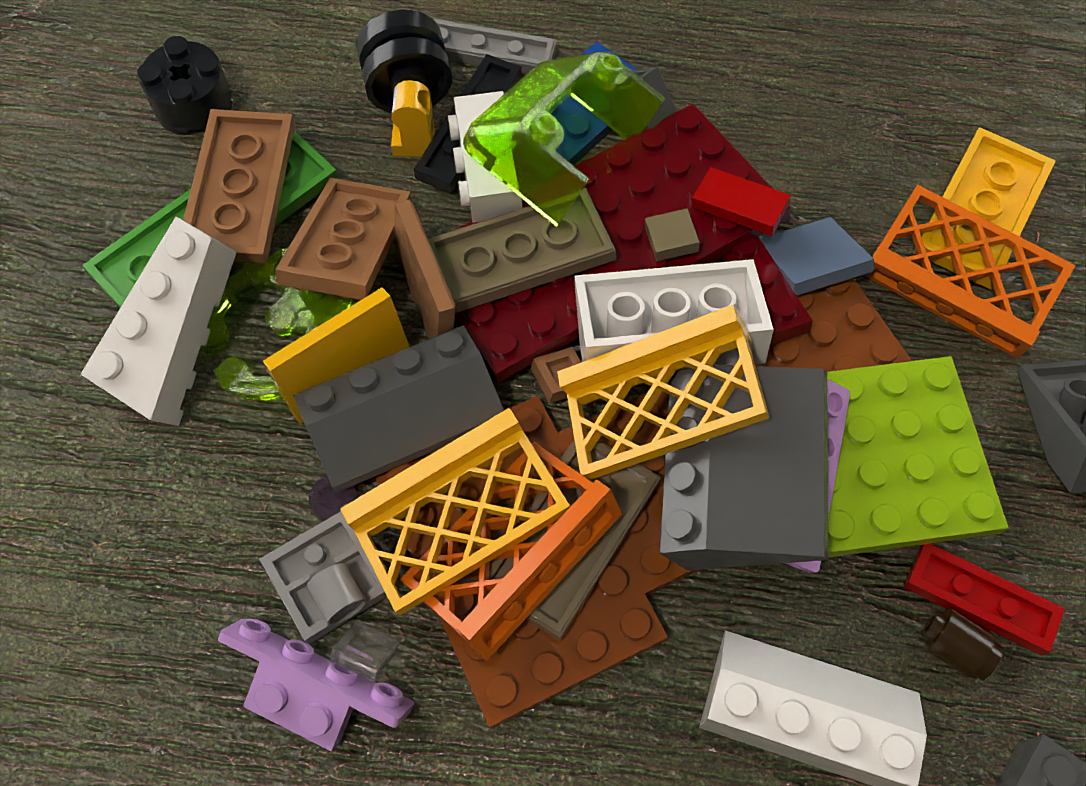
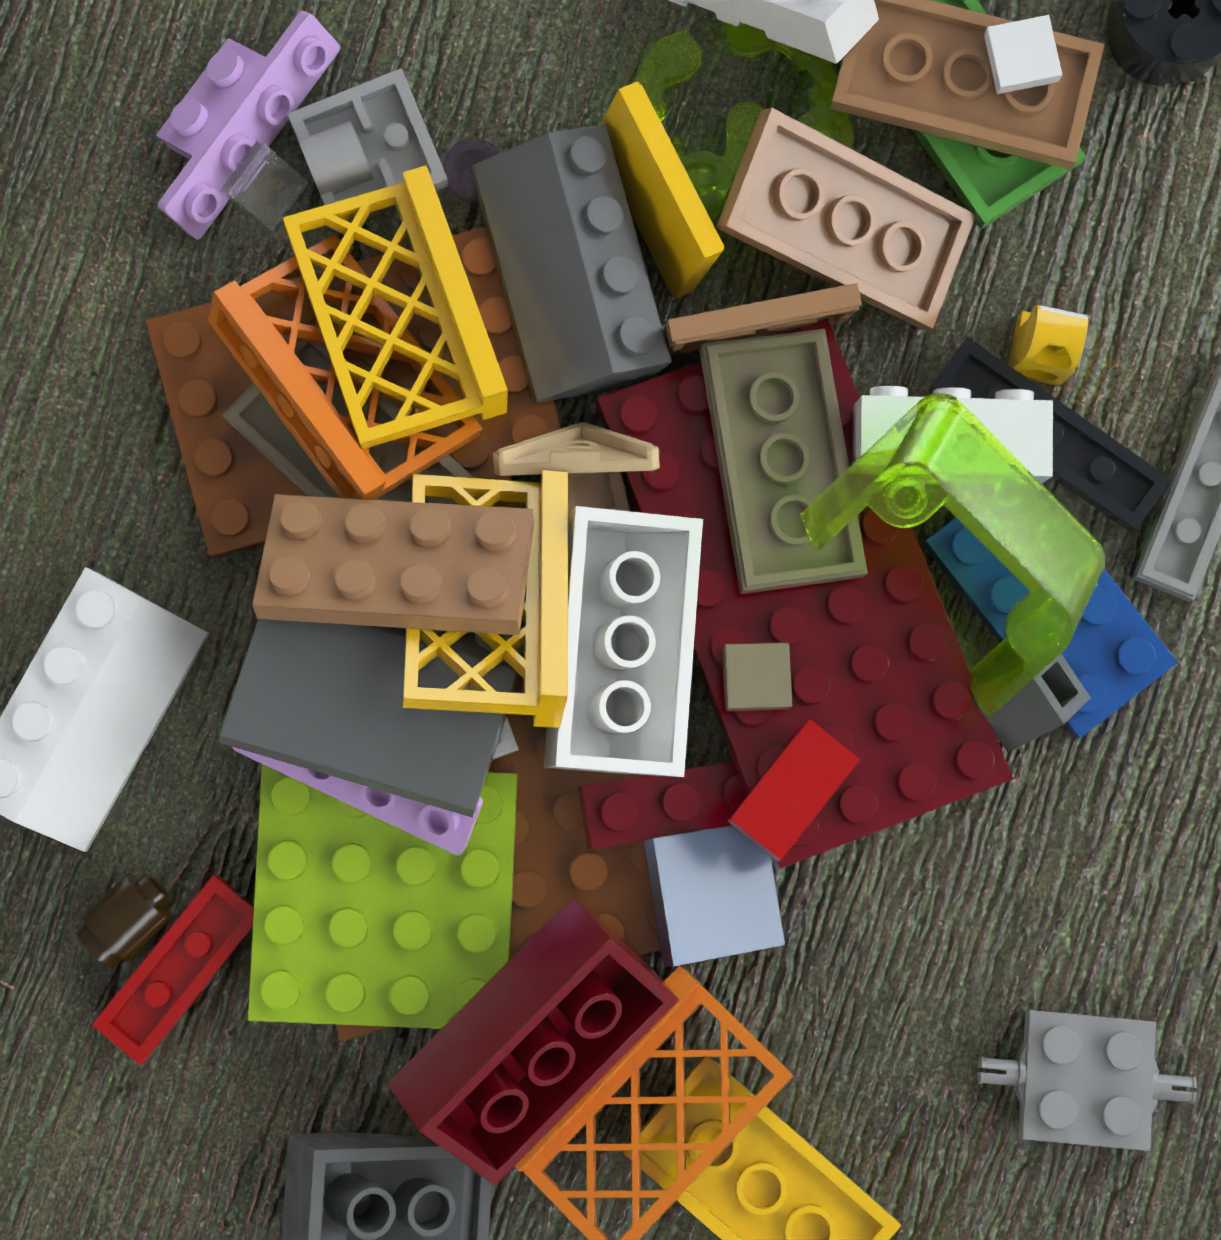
camera: 100 degrees right, 20 degrees up
black wheel [356,9,453,113] -> none
none -> medium nougat plate [252,494,534,635]
none -> dark red brick [387,896,679,1186]
none -> tan tile [493,422,660,476]
none -> light grey plate [977,1010,1197,1151]
none -> white tile [984,15,1062,94]

